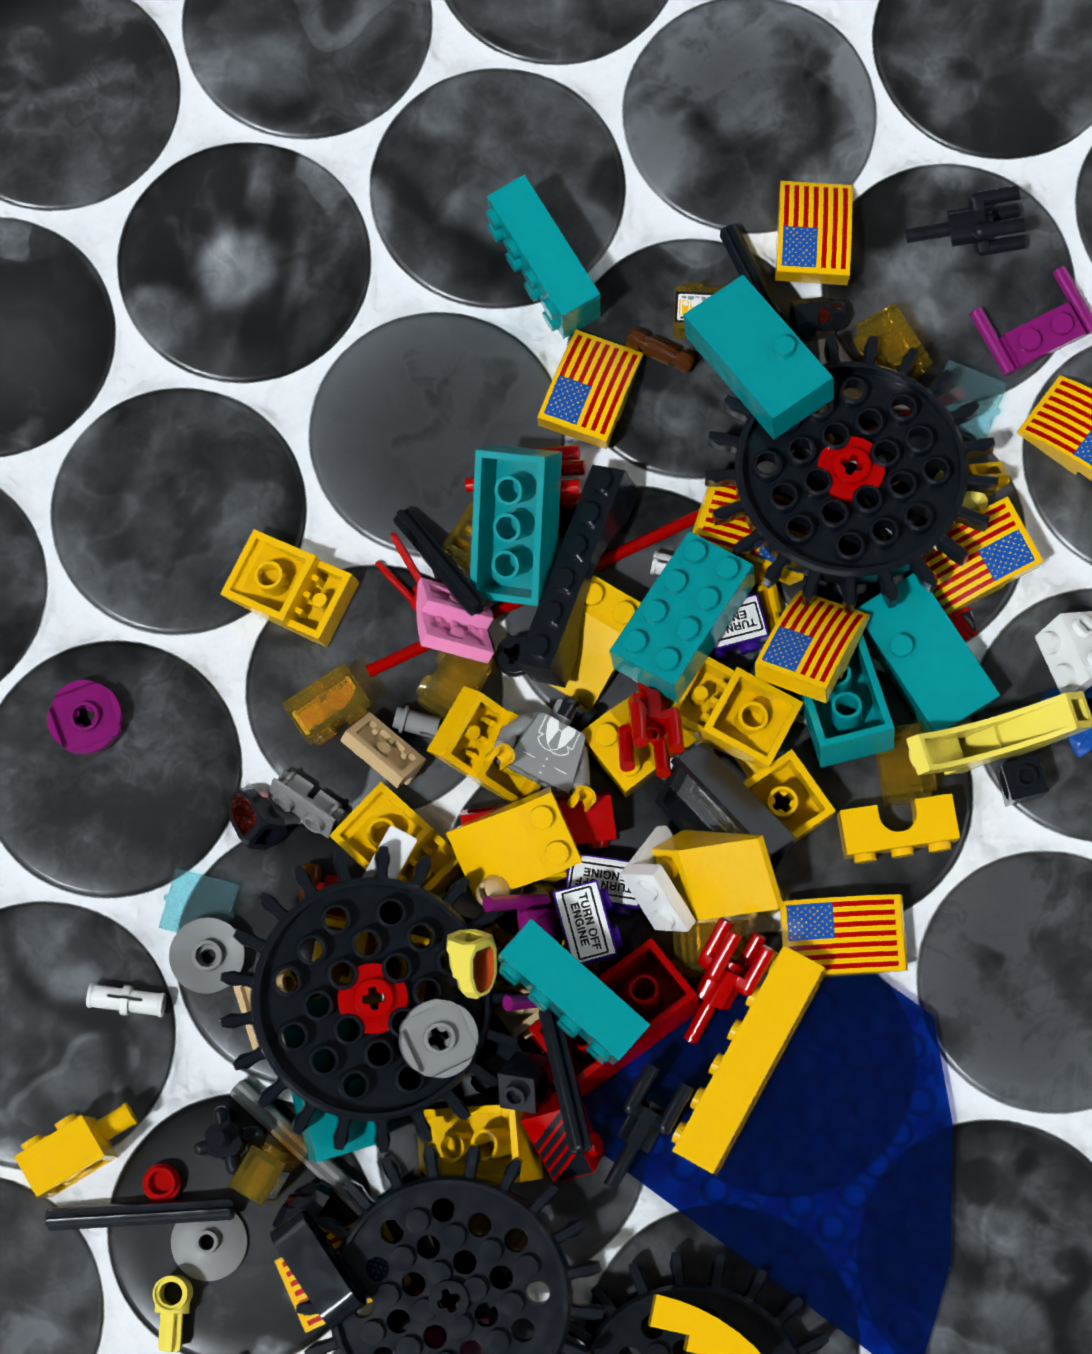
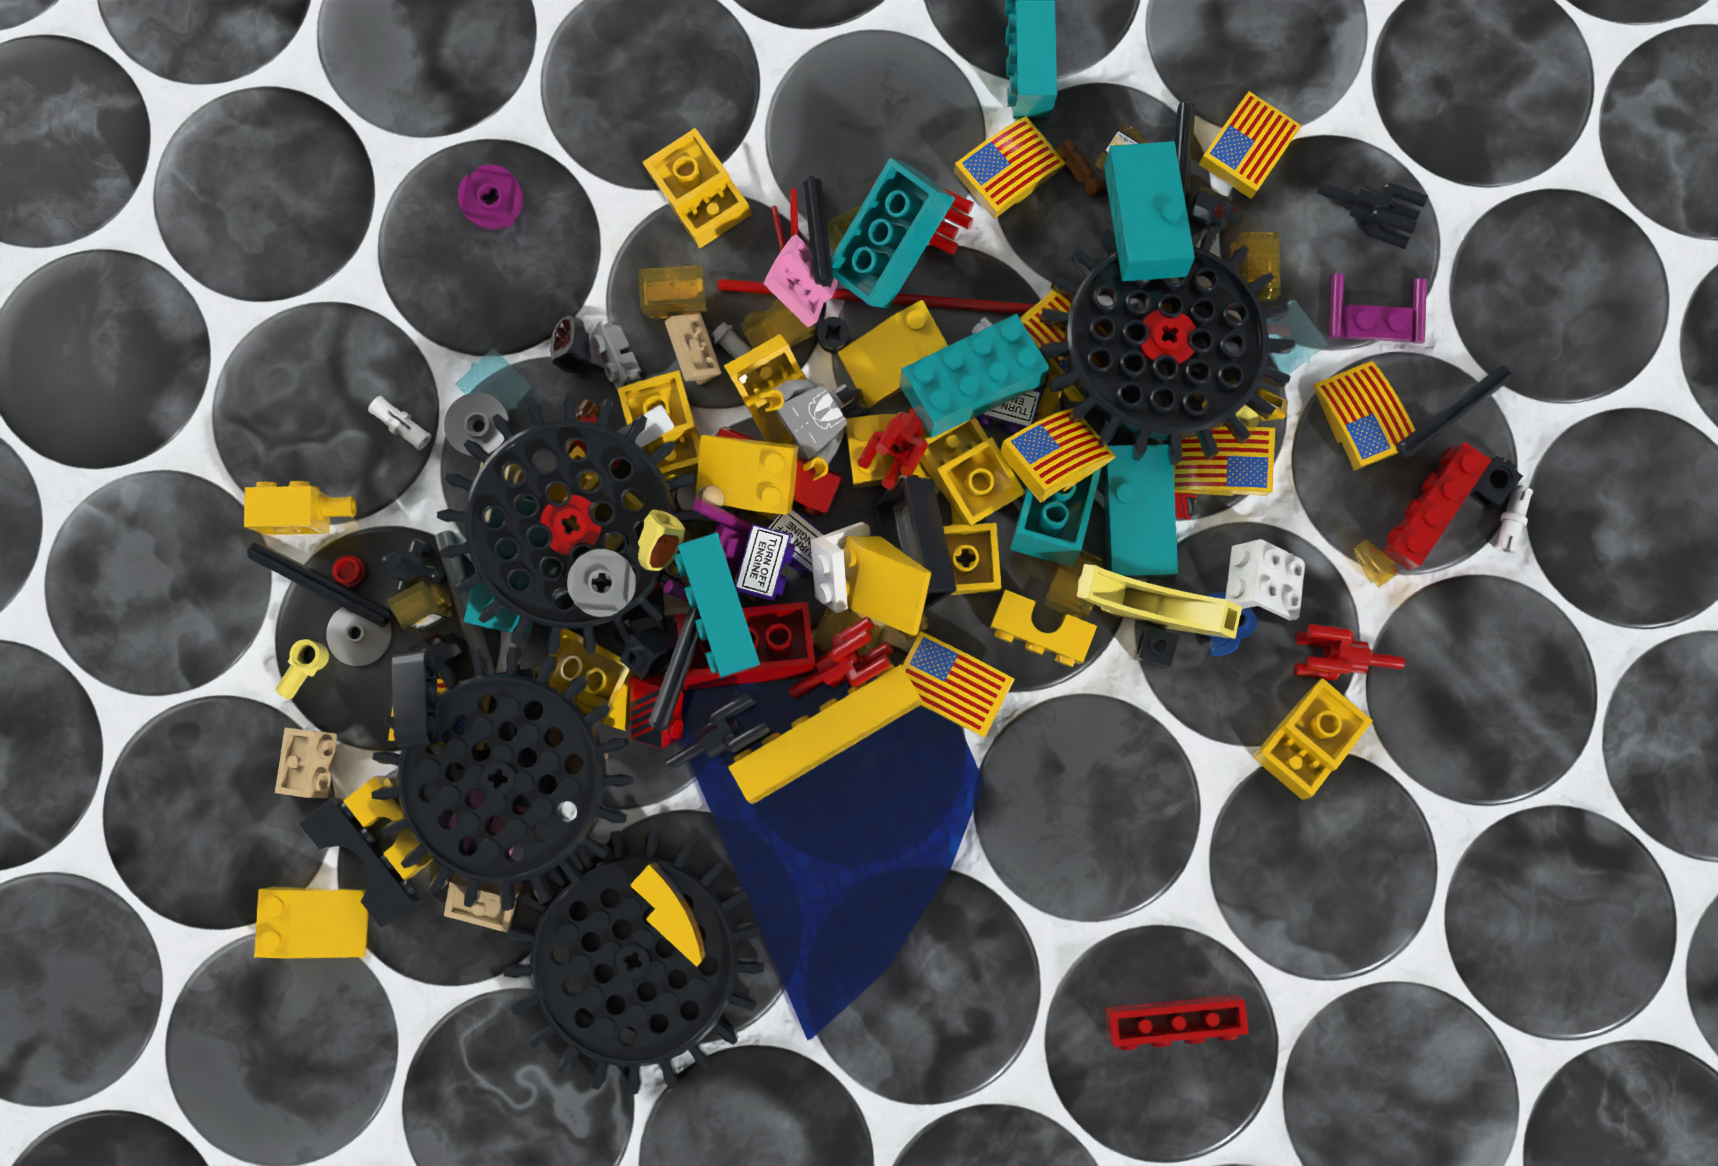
camera: 25 degrees right, 5 degrees up
black arch [517,464,639,688] -> none

